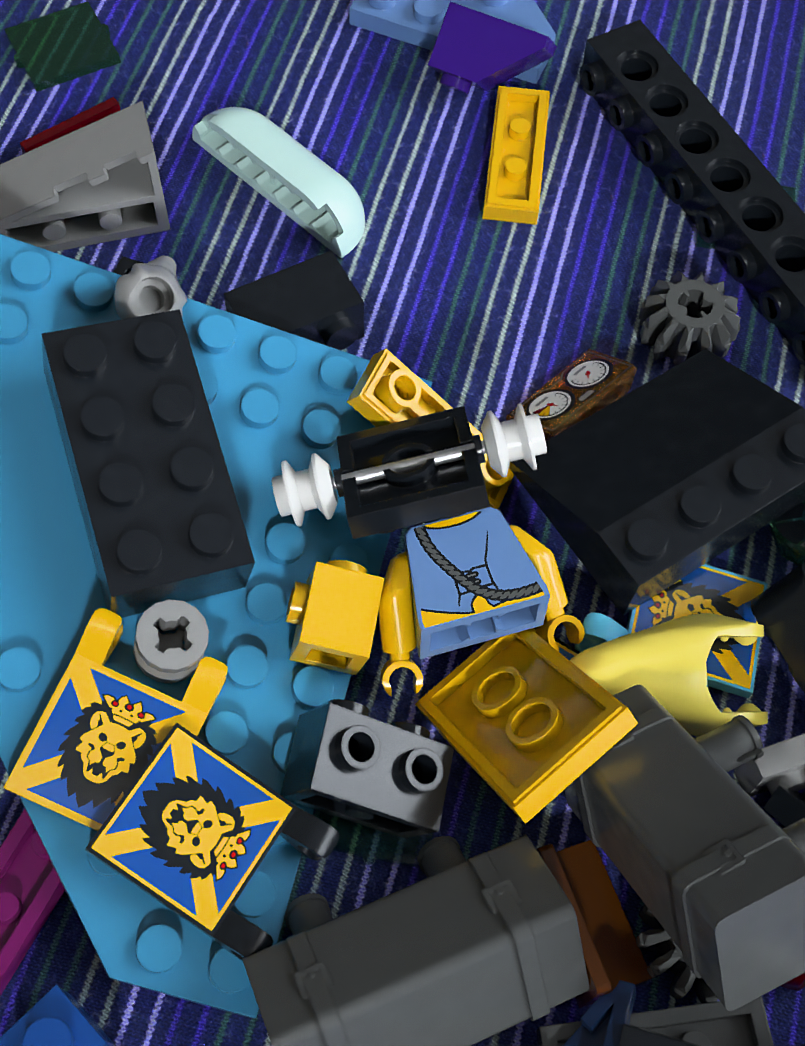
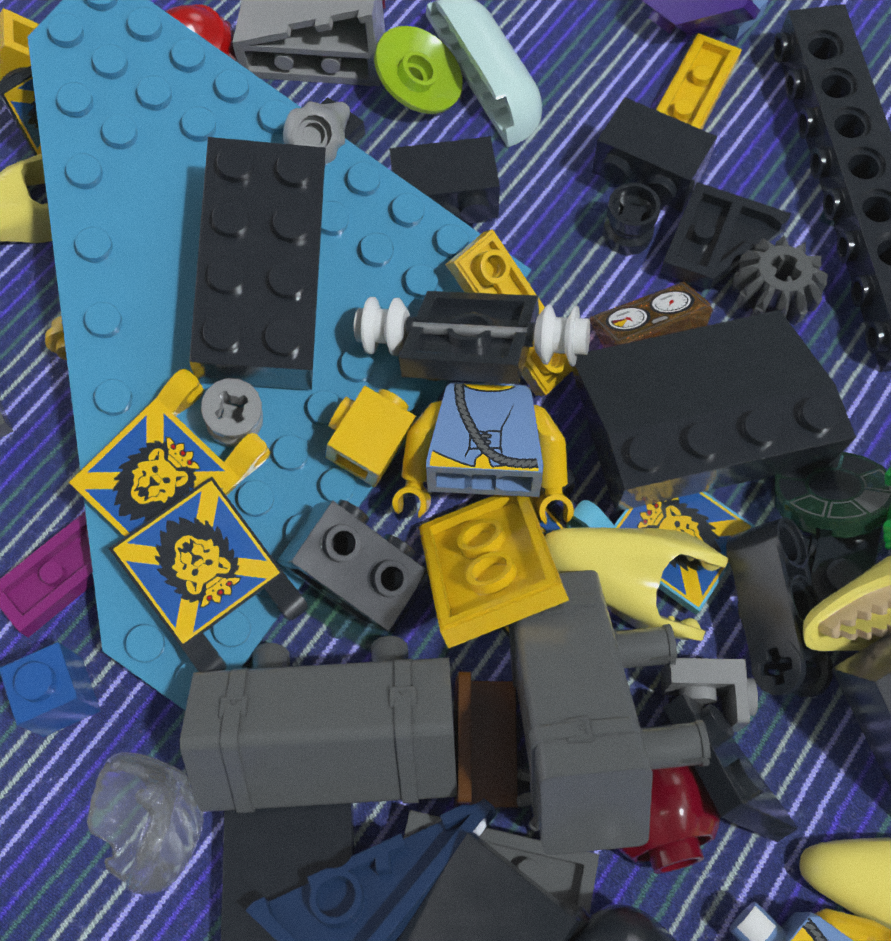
camera: 25 degrees right, 5 degrees up
none -> lime dish [374,26,463,114]
none -> black brick [592,97,717,212]
none -> black wheel [603,183,661,256]
none -> black wing [660,182,791,290]

